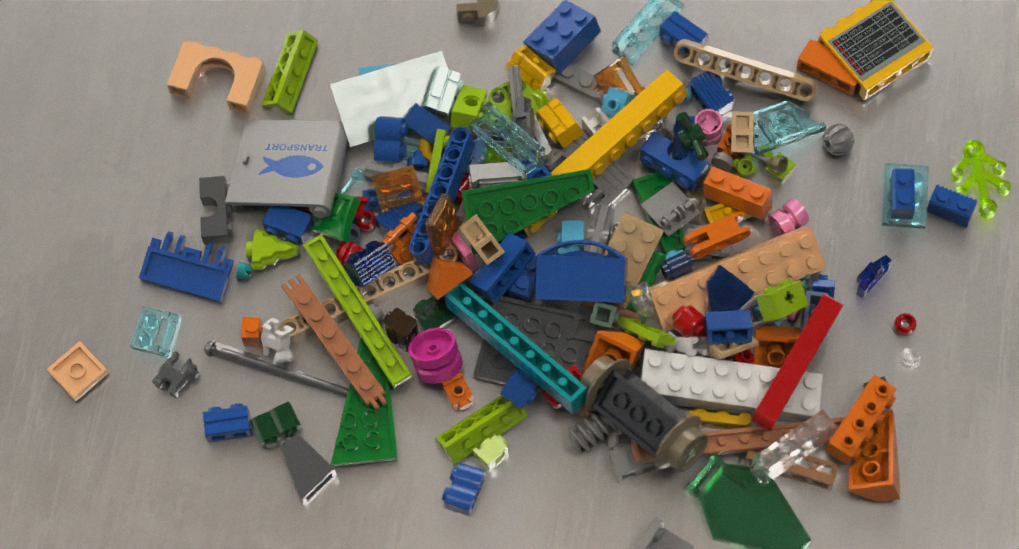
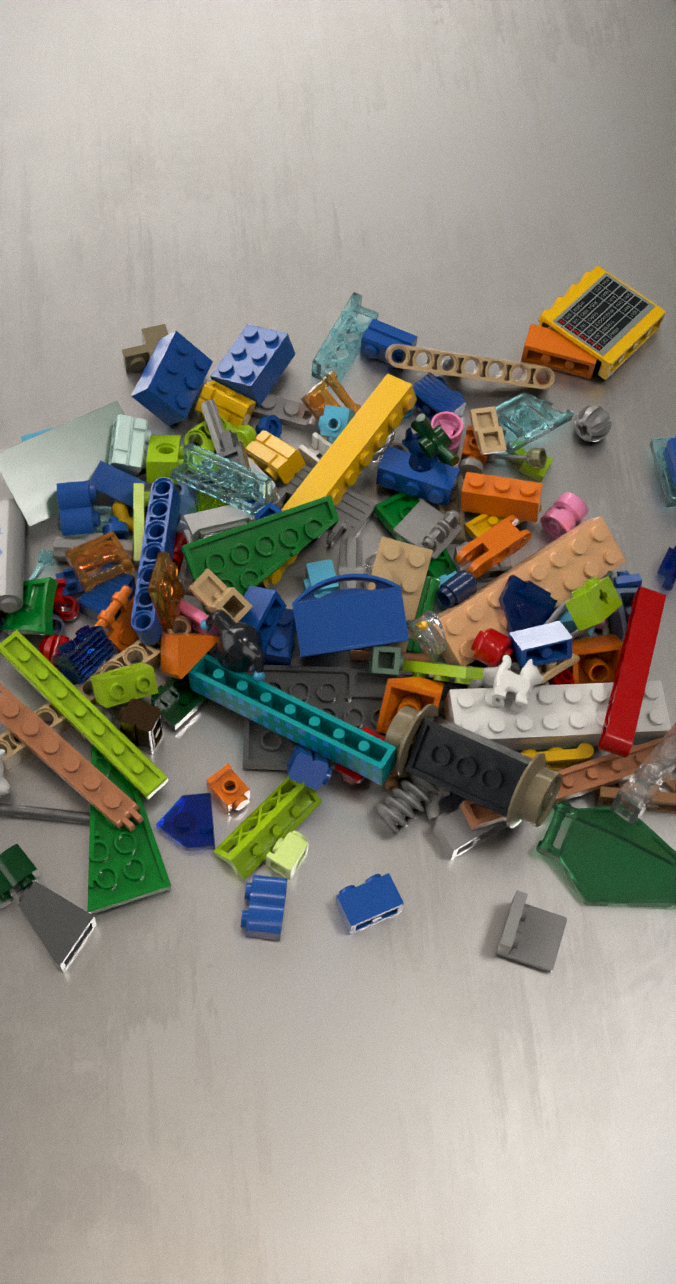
camera: 25 degrees left, 5 degrees down
dark pink wheel [408,328,463,384] -> none
lime plate [733,154,757,178] -> none
none -> lime brick [90,662,159,708]
none -> blue brick [131,331,213,426]
none -> clear blue plate [156,793,215,852]
none -> black piece [200,609,266,682]
none -> blue tile [255,415,282,438]
none -> blue brick [335,873,404,935]
none -> white animal [491,655,543,713]

